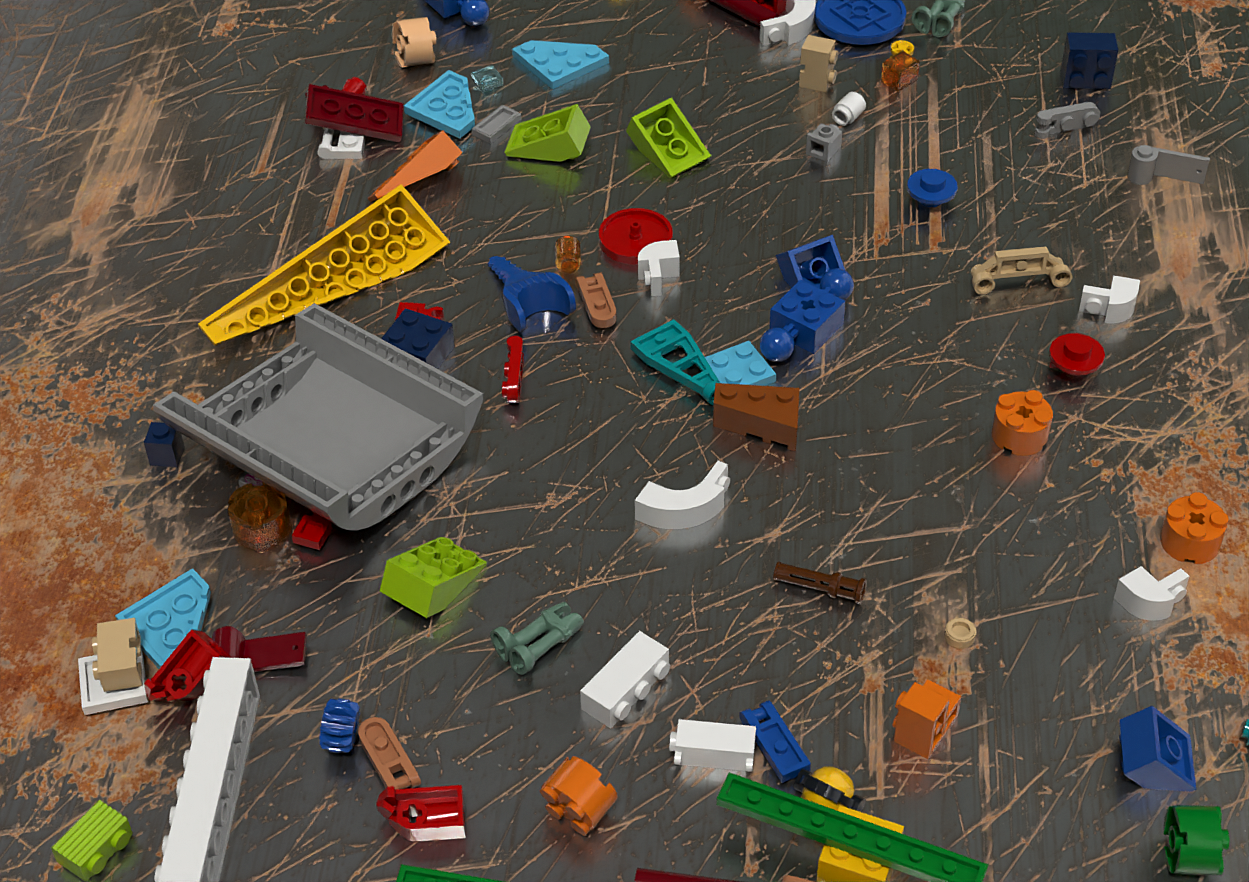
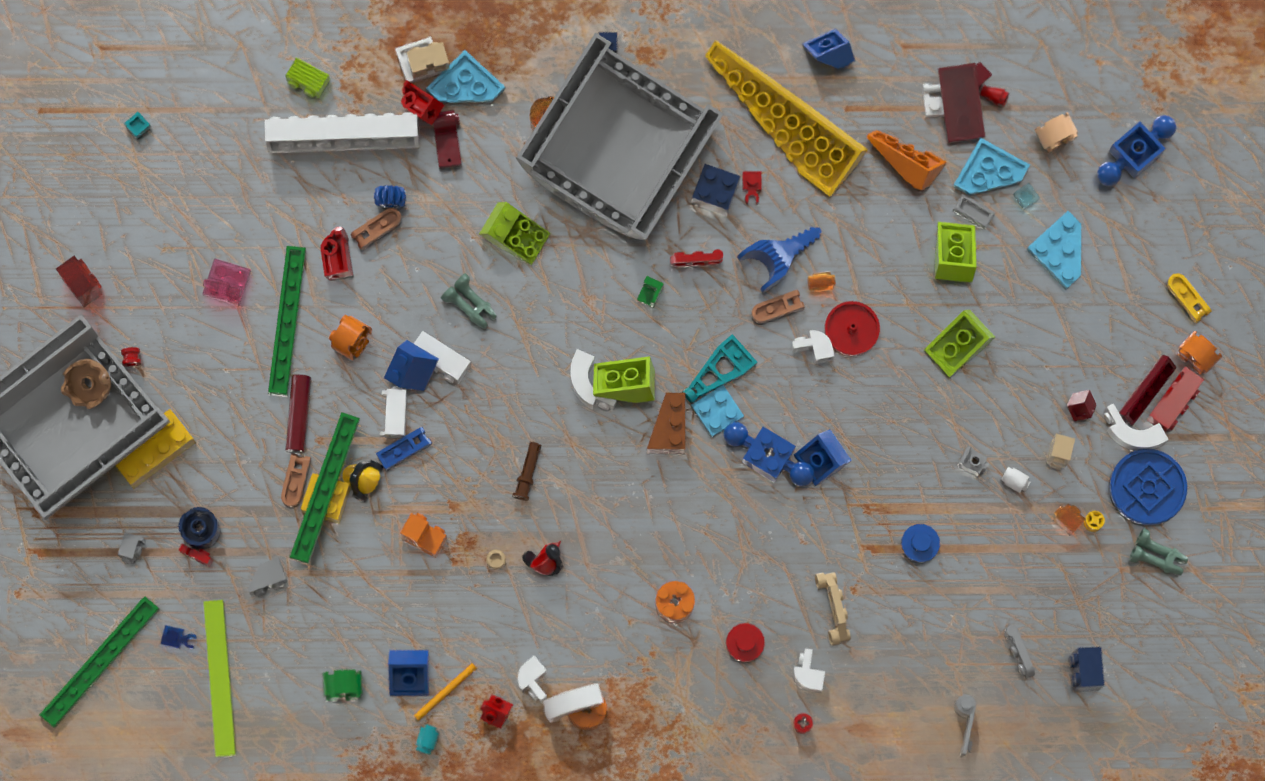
camera: 80 degrees right, 30 degrees up
none -> blue slope [384,340,439,391]
none -> light orange bar [413,663,477,721]
none -> red brick [480,694,513,729]
none -> cap [522,540,563,576]
none -> white arch [543,683,603,723]
none -> lime slope [593,356,655,403]
none -> green panel [637,276,664,308]
none -> red bush [793,713,813,734]
none -> blue slope [803,29,855,69]
none -> dark red panel [1067,390,1097,421]

